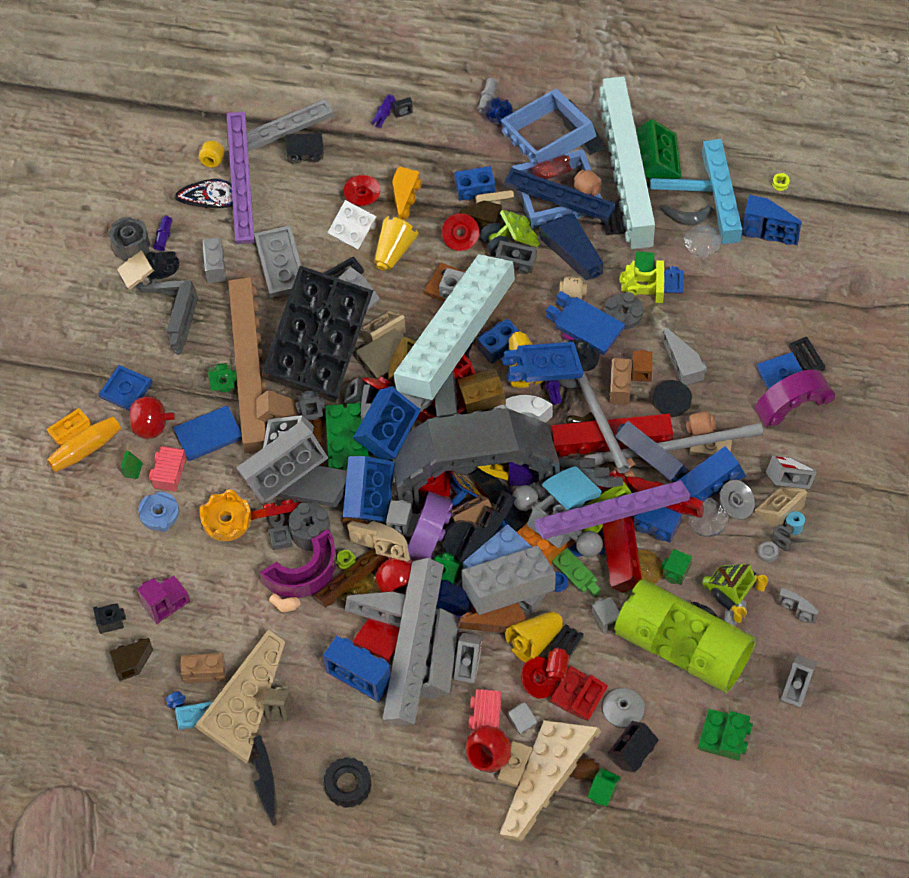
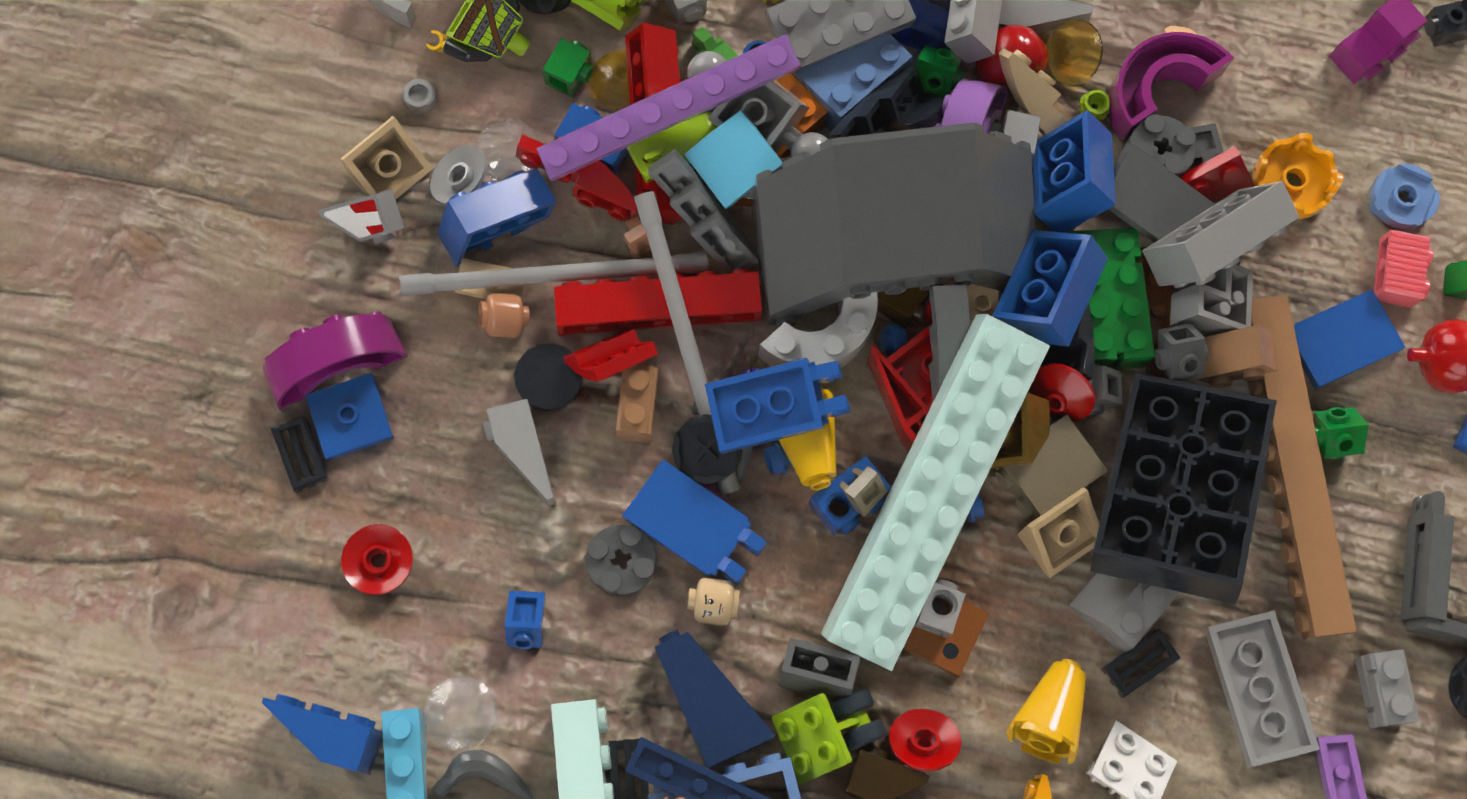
camera: 170 degrees right, 15 degrees up
reddish brown plate [312,548,388,608] -> none
pearl gold slope [458,369,506,414] -> none
dark brown arm [566,412,596,424] -> none
slope [615,421,690,483] -> none
neon yellow tile [619,260,664,303] -> none
dark orange brick [632,350,652,382] -> none
green slope [635,251,655,272] -> none
leg [772,511,805,551] -> none
none -> red dish [341,524,413,595]
none -> red slope [563,329,658,382]
none -> dark tan tile [840,466,888,517]

